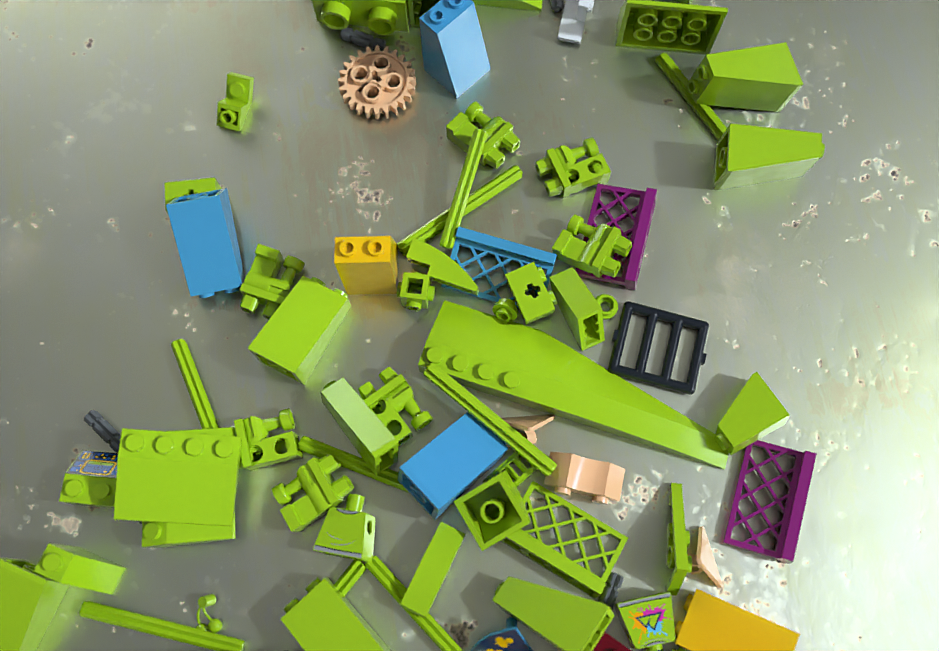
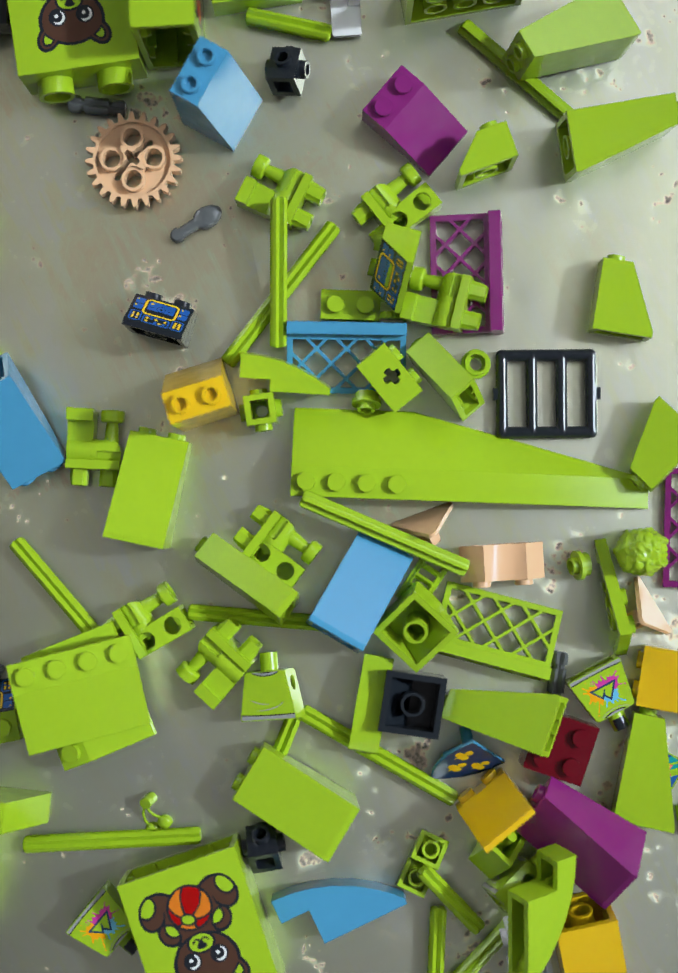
camera: 10 degrees left, 15 degrees up
none -> slope [122,291,197,348]
none -> dark grey piece [170,205,222,243]
none -> lime axle [245,7,332,42]
none -> black brick [265,46,310,96]
none -> lime hinge [320,289,402,322]
none -> magenta slope [362,65,468,177]
none -> slope [367,222,422,313]
none -> black slope [378,669,447,740]
none -> lime slope [454,120,519,191]
none -> lime plate [567,550,592,580]
none -> lime slope [587,254,653,342]
none -> lime hair [612,527,669,576]

